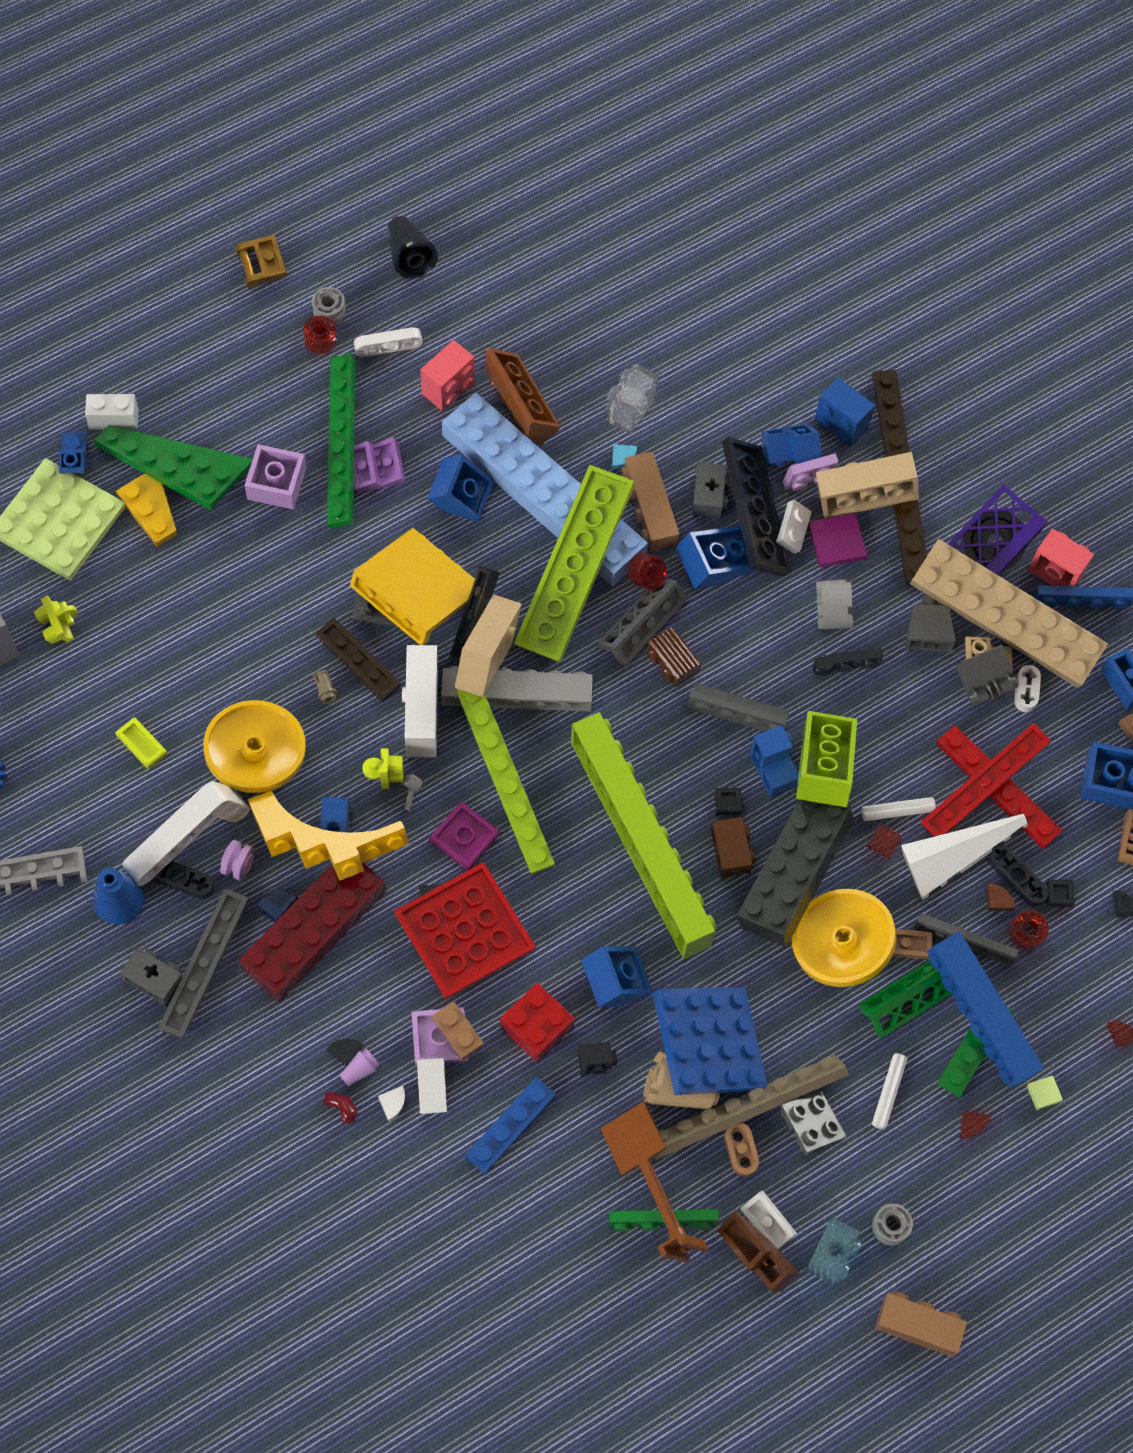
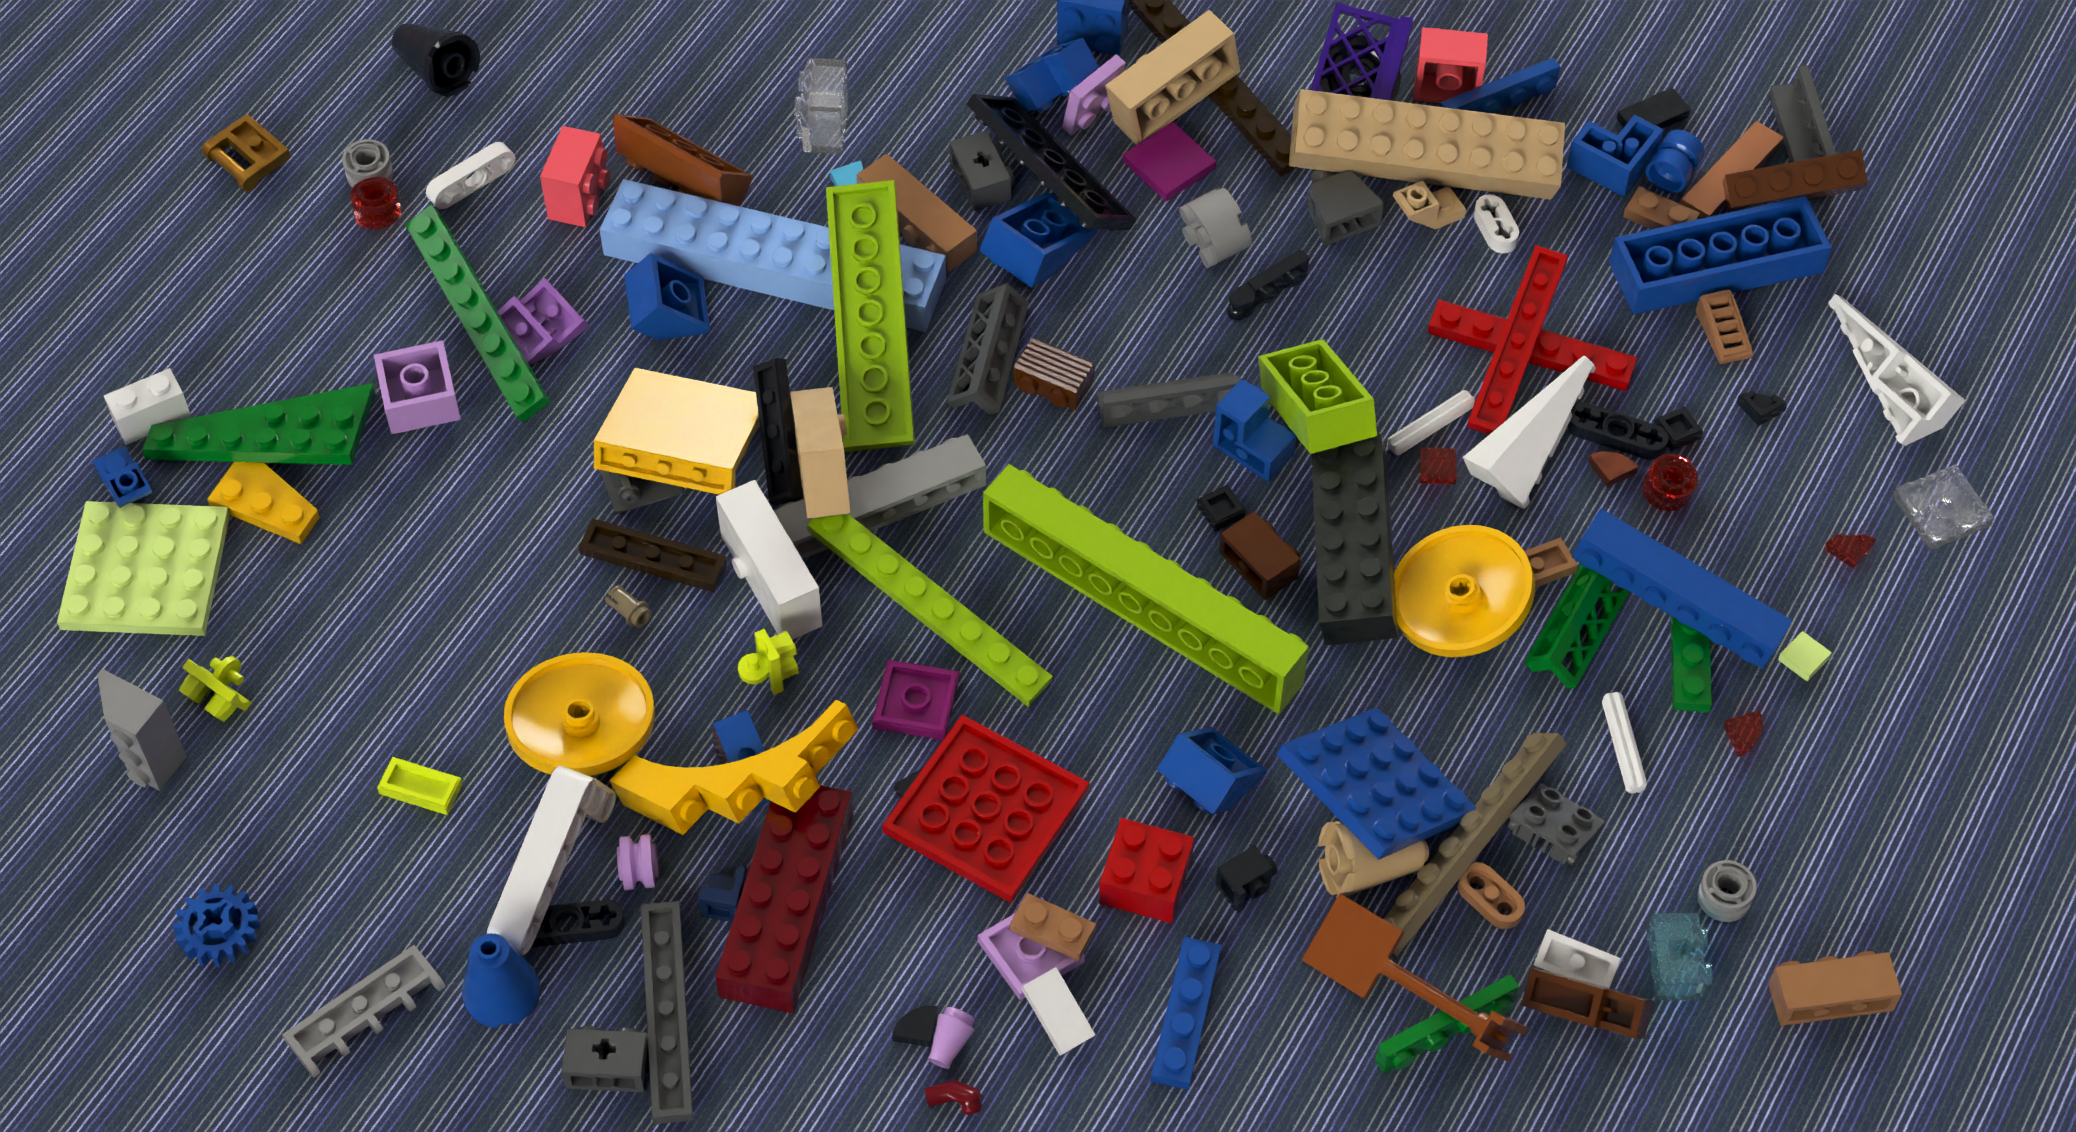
camera: 25 degrees left, 10 degrees down
white tile [378,1086,405,1122] -> none
light grey hand [403,774,422,811] -> none
clear red wheel [628,552,667,590] -> none
white plate [776,500,812,554] -> none
dark grey tile [913,913,1019,966] -> none
dark grey hinge [955,645,1019,707] -> none

